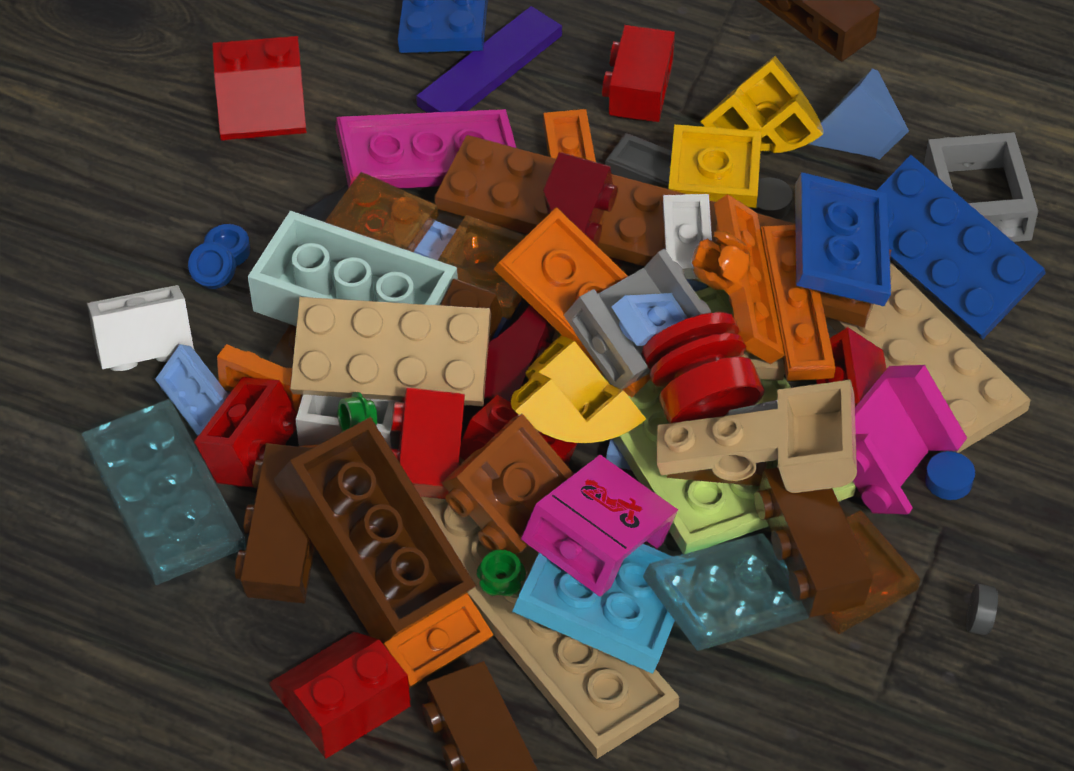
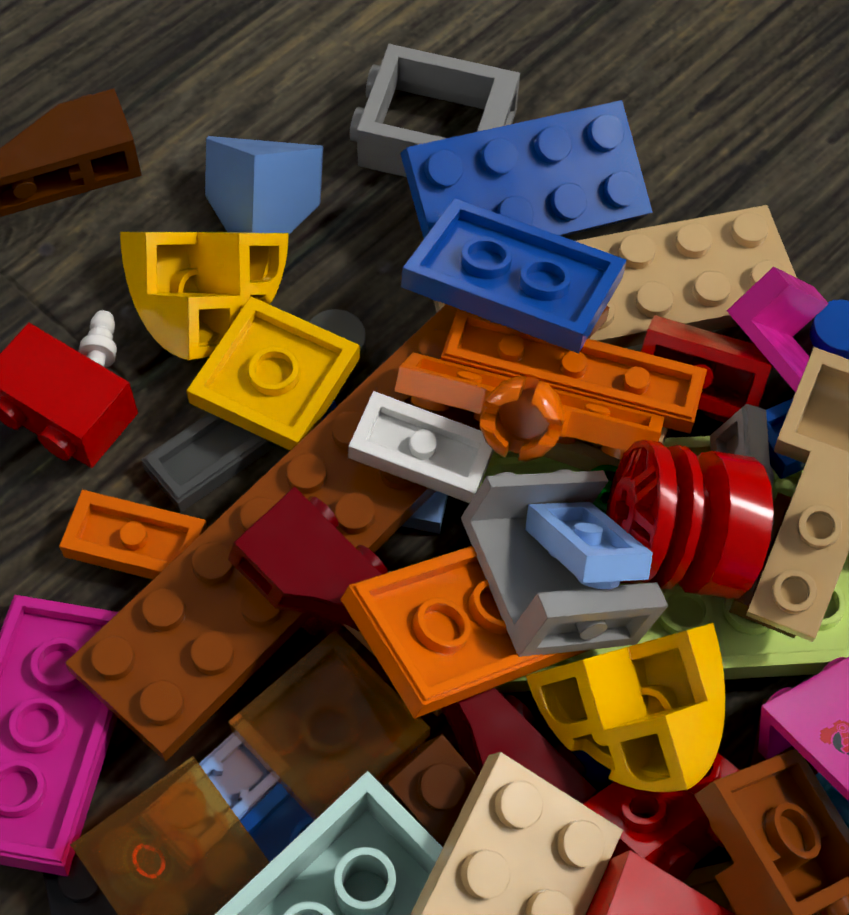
camera: 70 degrees left, 10 degrees up
none -> white piece [78,310,117,368]

